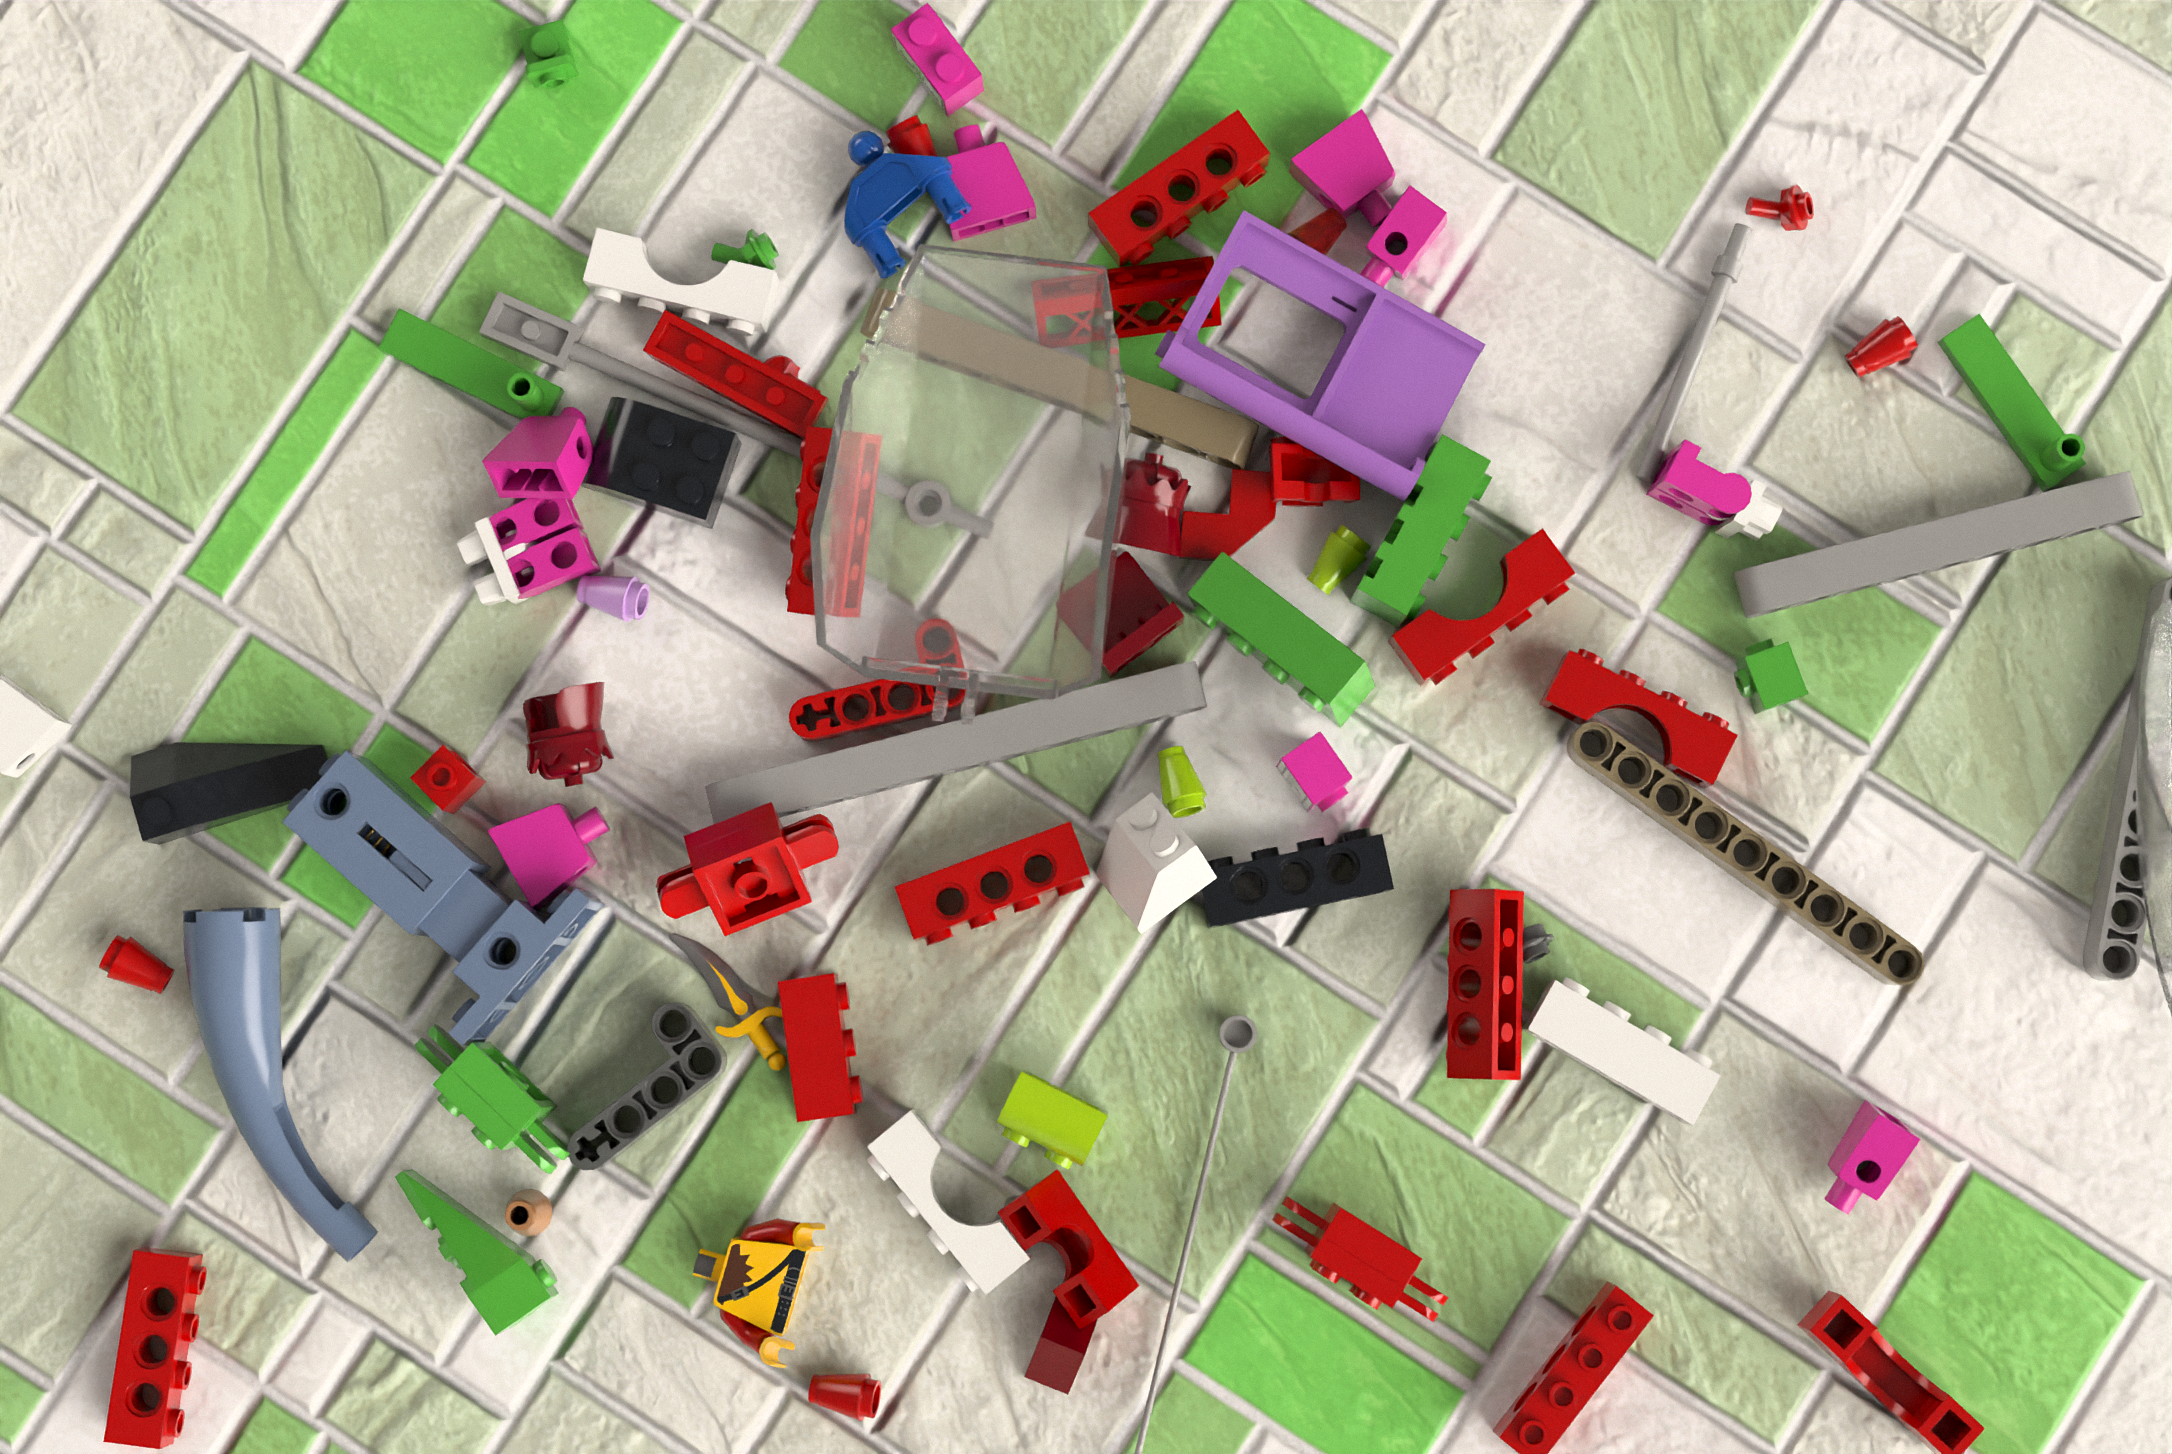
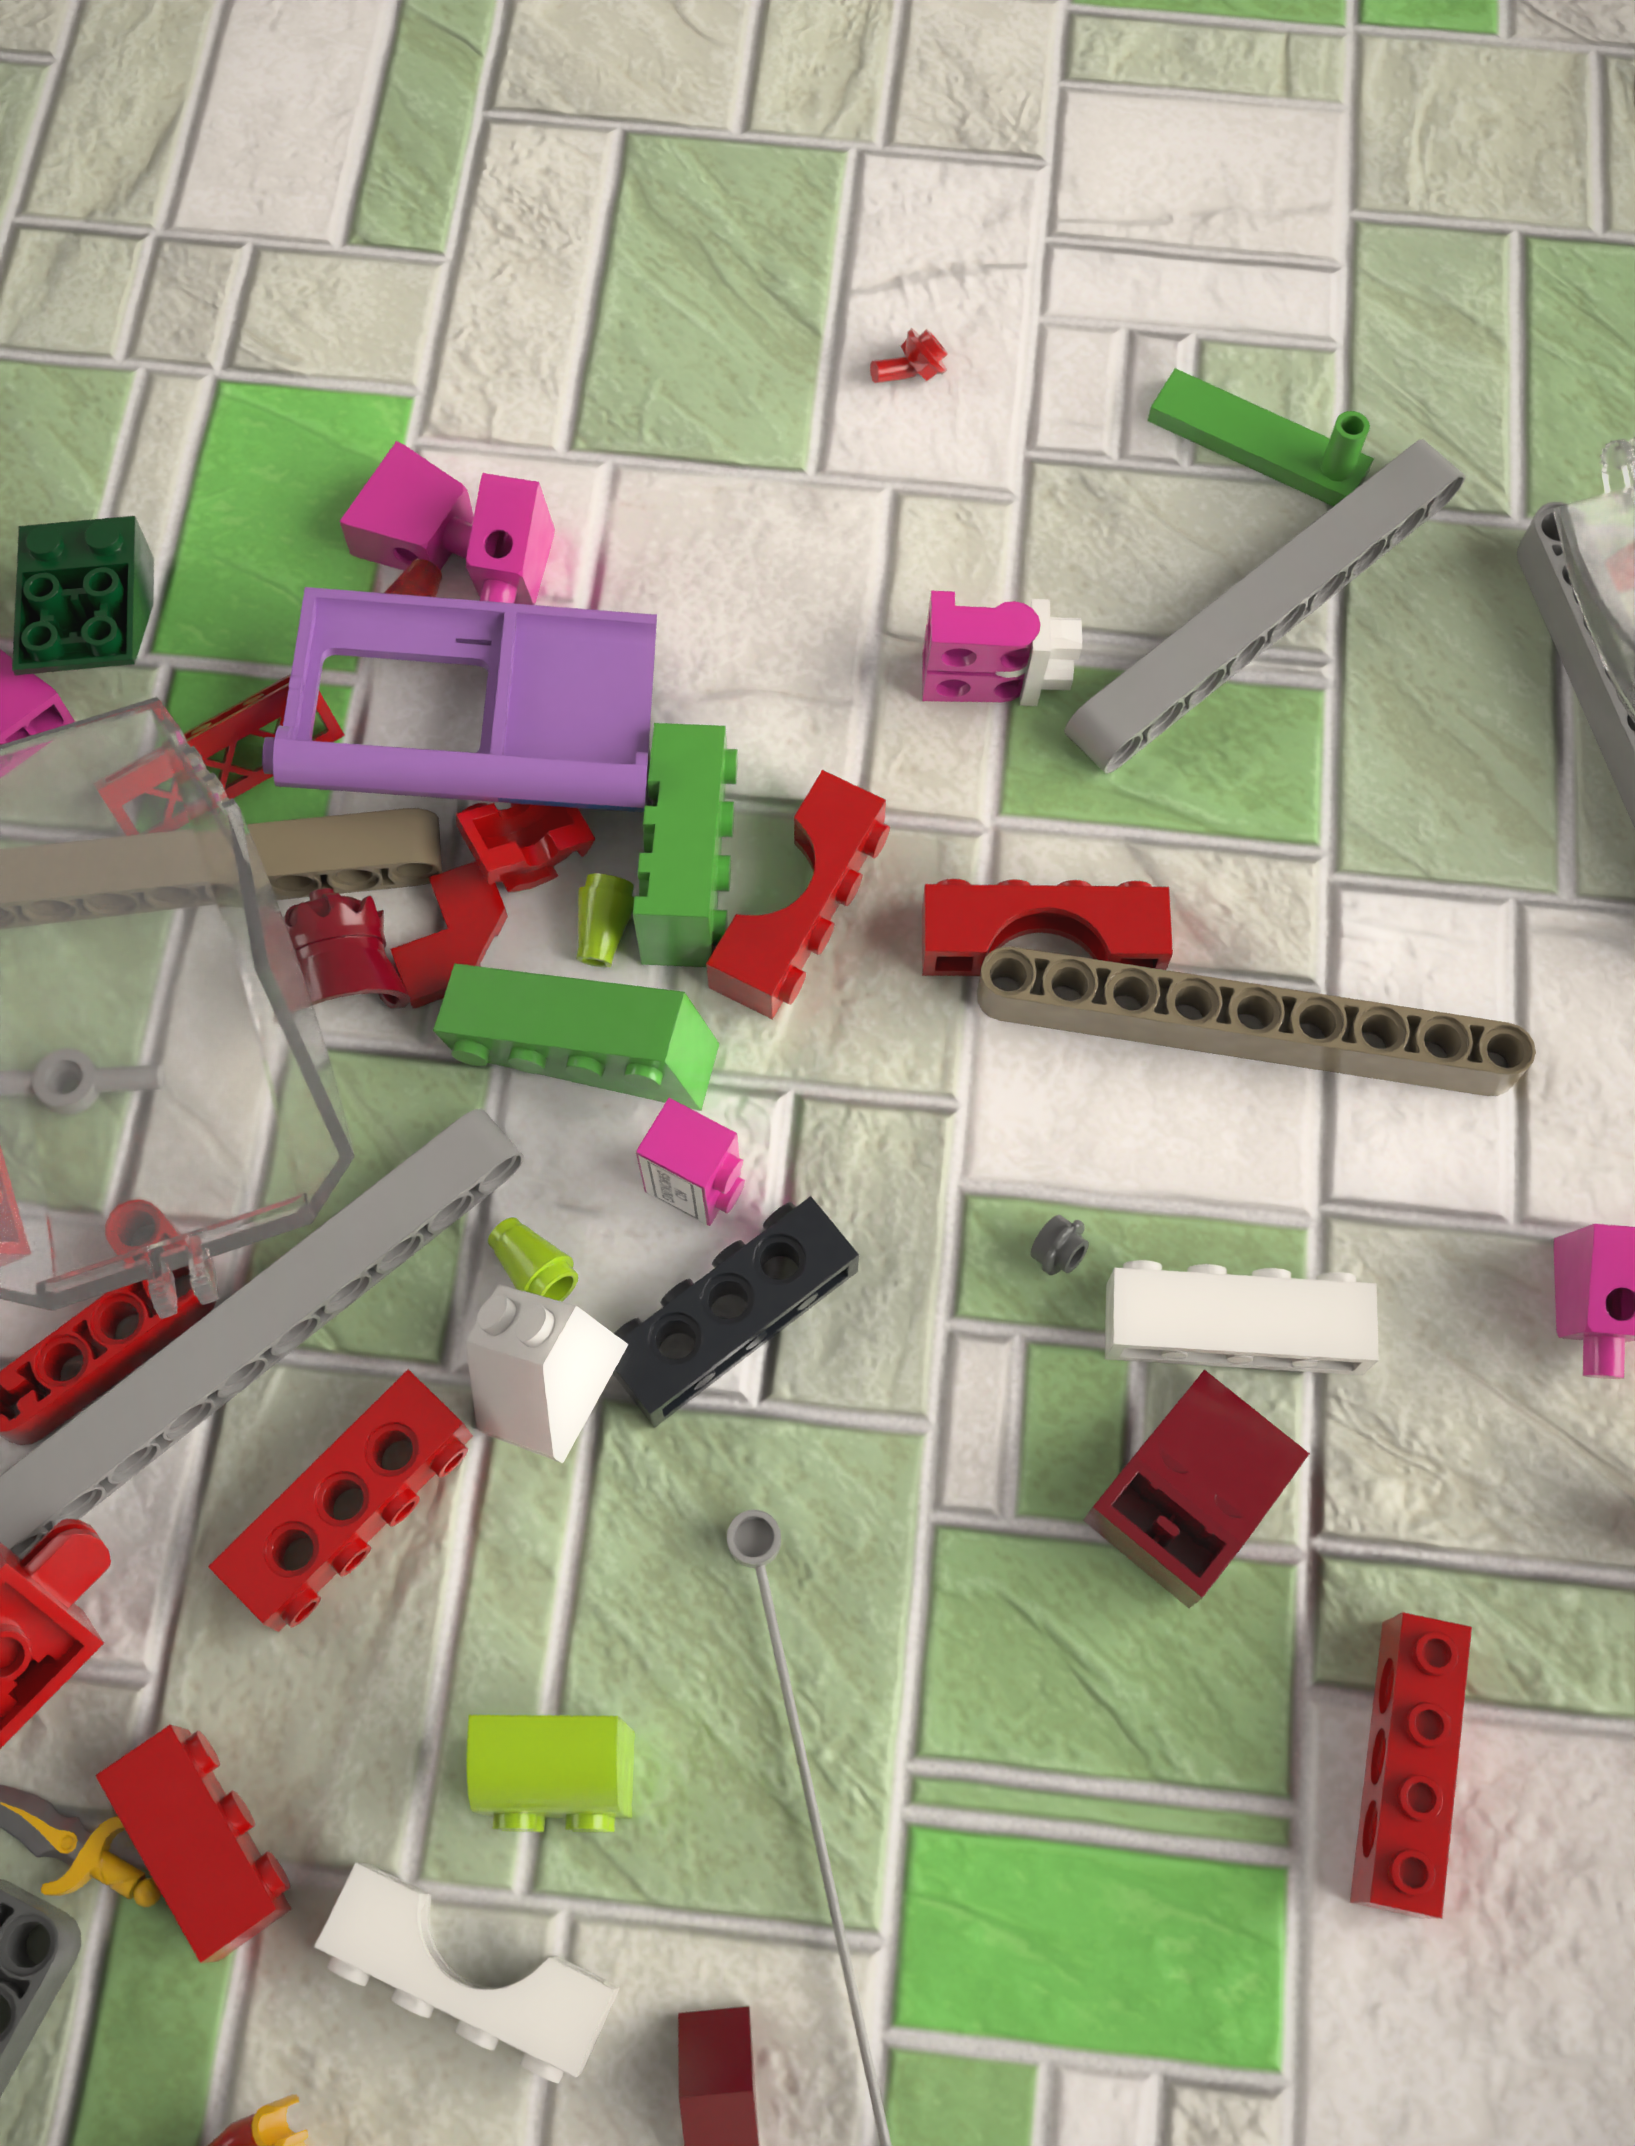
camera: 30 degrees left, 15 degrees down
red arch [997,1169,1139,1329] -> none
dark red bracket [1056,551,1184,679] -> none
red brick [1088,109,1270,268] -> none
red brick [1272,1196,1449,1322] -> none
red brick [1446,889,1524,1080] -> none
light grey bar [1636,223,1752,483] -> none
bright green brick [1734,639,1808,714] -> none
red cone [1844,316,1918,379] -> none
none -> dark green slope [12,516,154,675]
none -> dark red slope [1083,1369,1310,1608]

